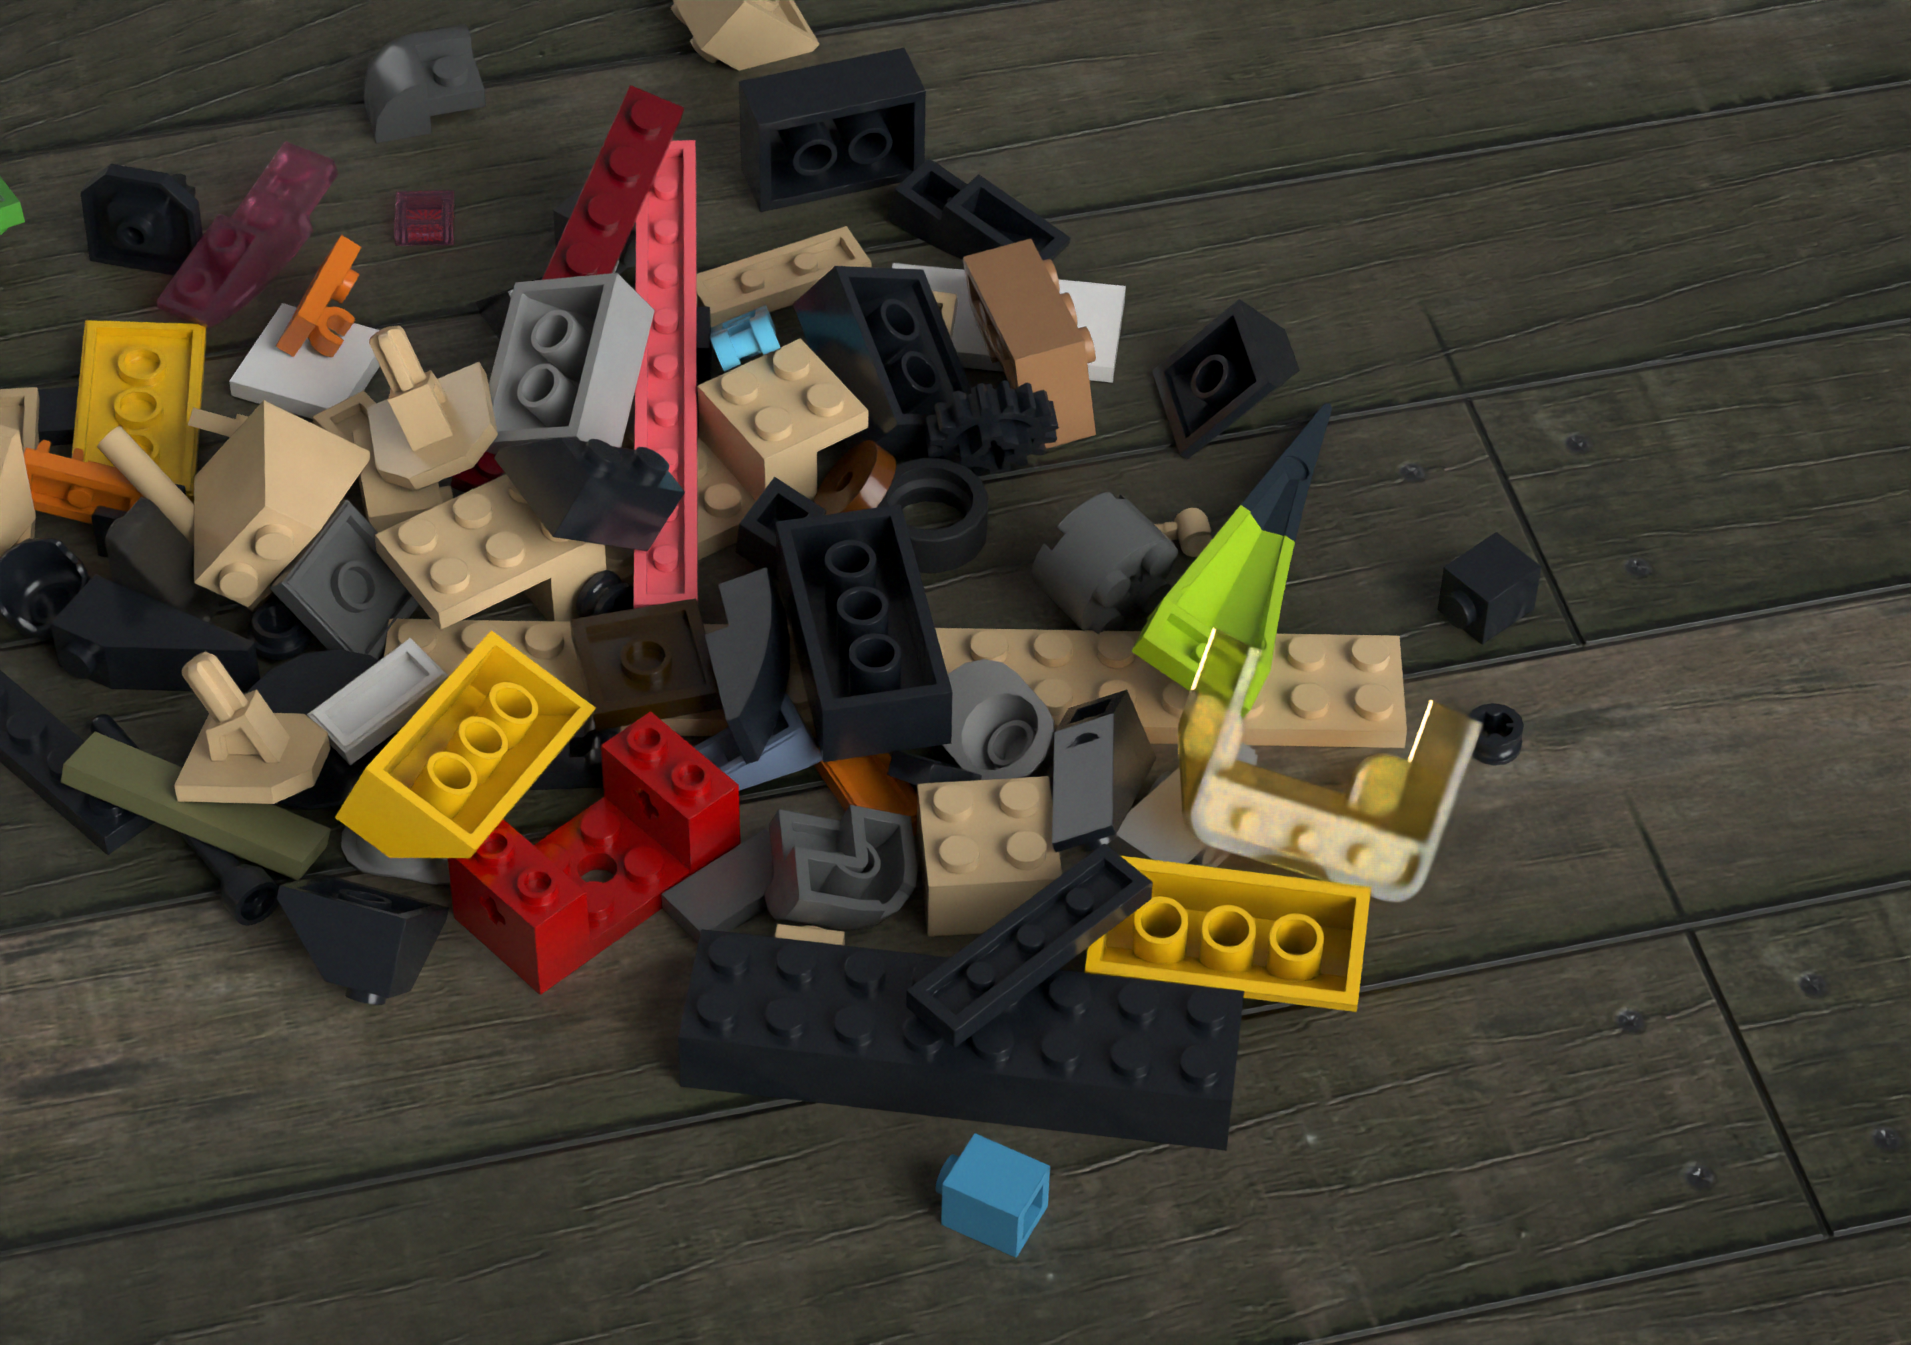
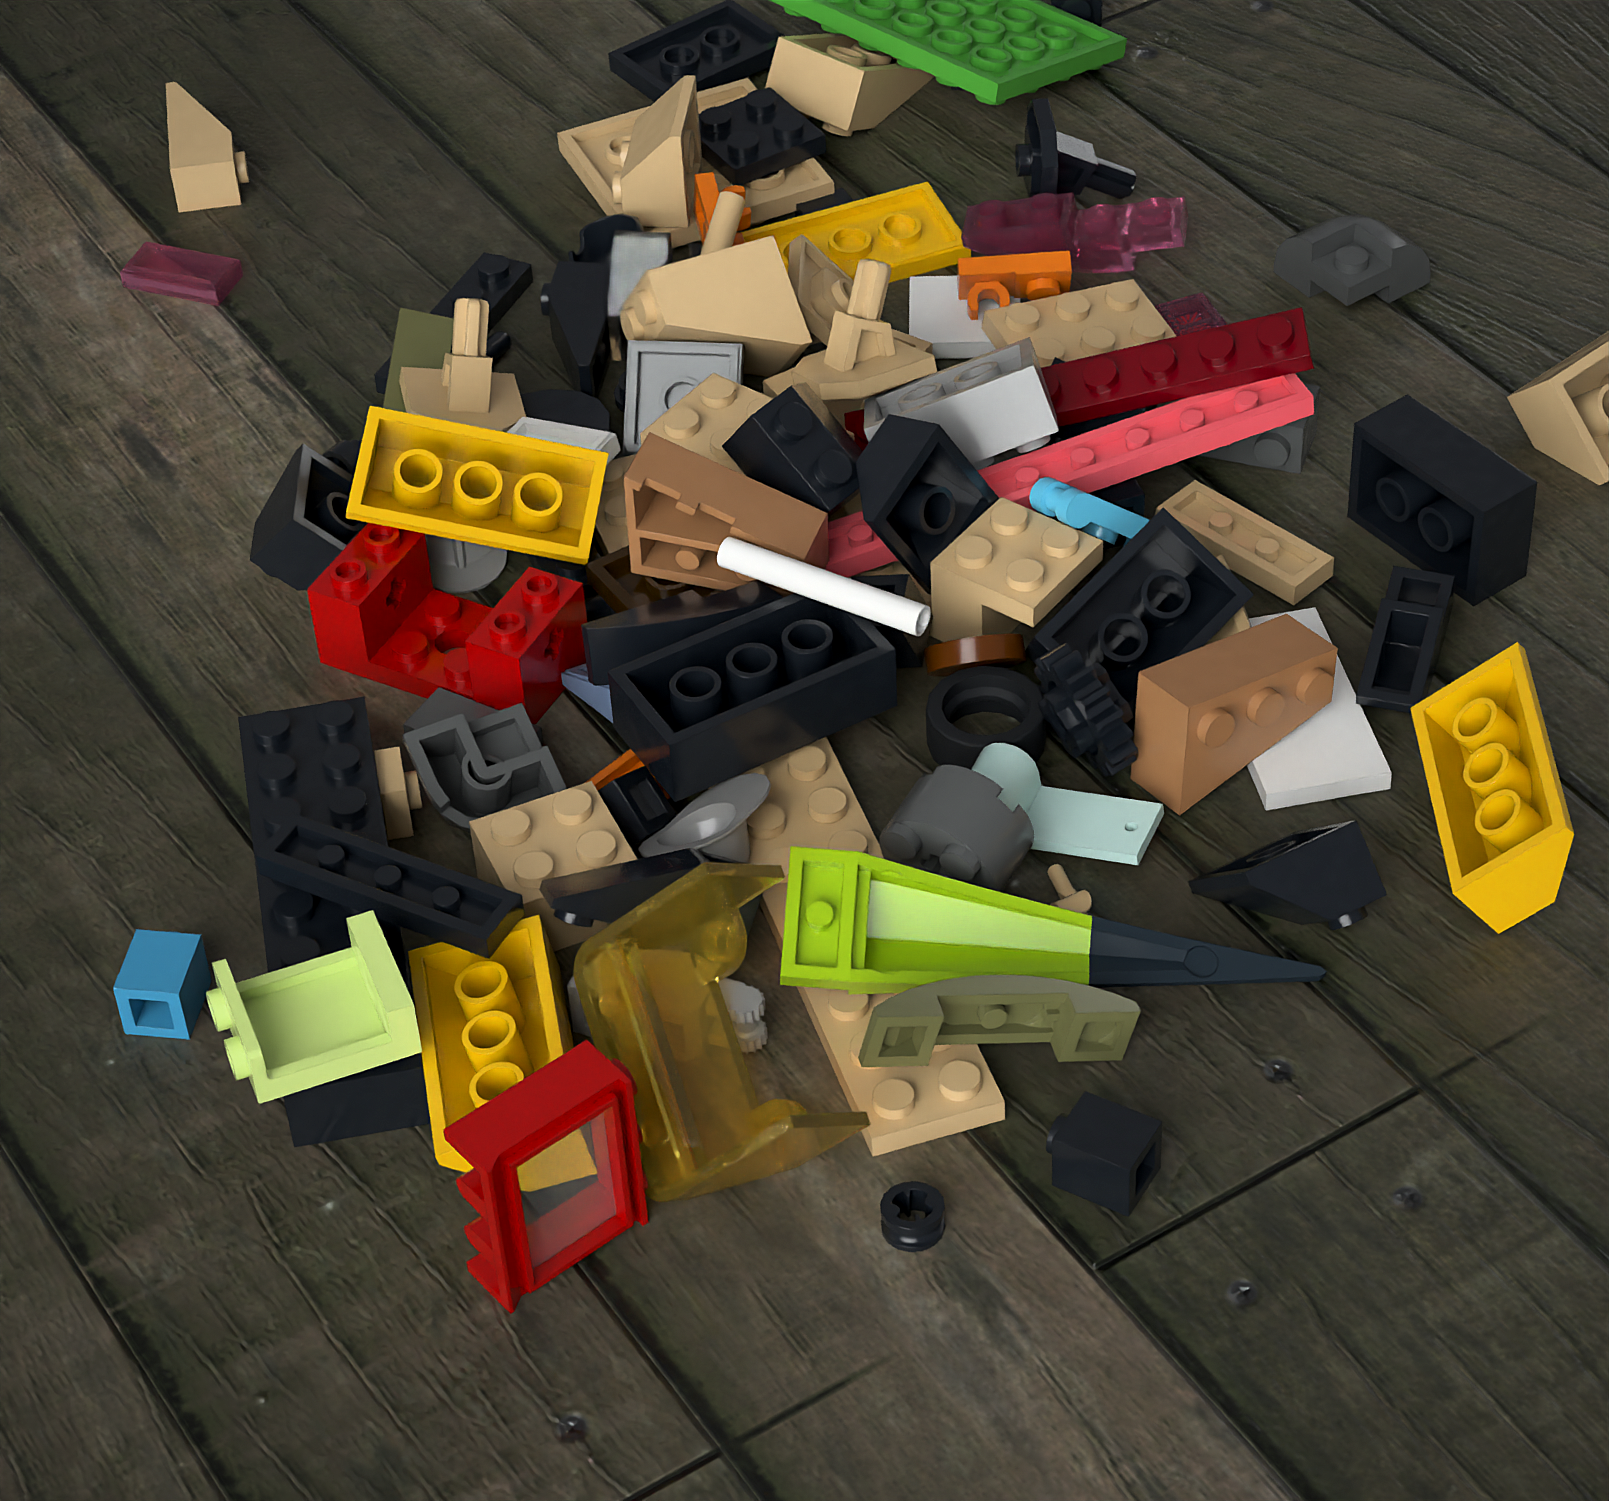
camera: 75 degrees right, 5 degrees down
none -> yellowish green panel [206,910,422,1104]
none -> red window [443,1040,649,1314]
none -> medium nougat wedge [624,432,829,598]
none -> white piece [717,537,931,636]
none -> black slope [856,414,999,595]
none -> olive slope [858,975,1141,1067]
none -> light aqua door [971,743,1164,865]
none -> tan plate [982,279,1176,368]
none -> yellow slope [1410,642,1574,934]

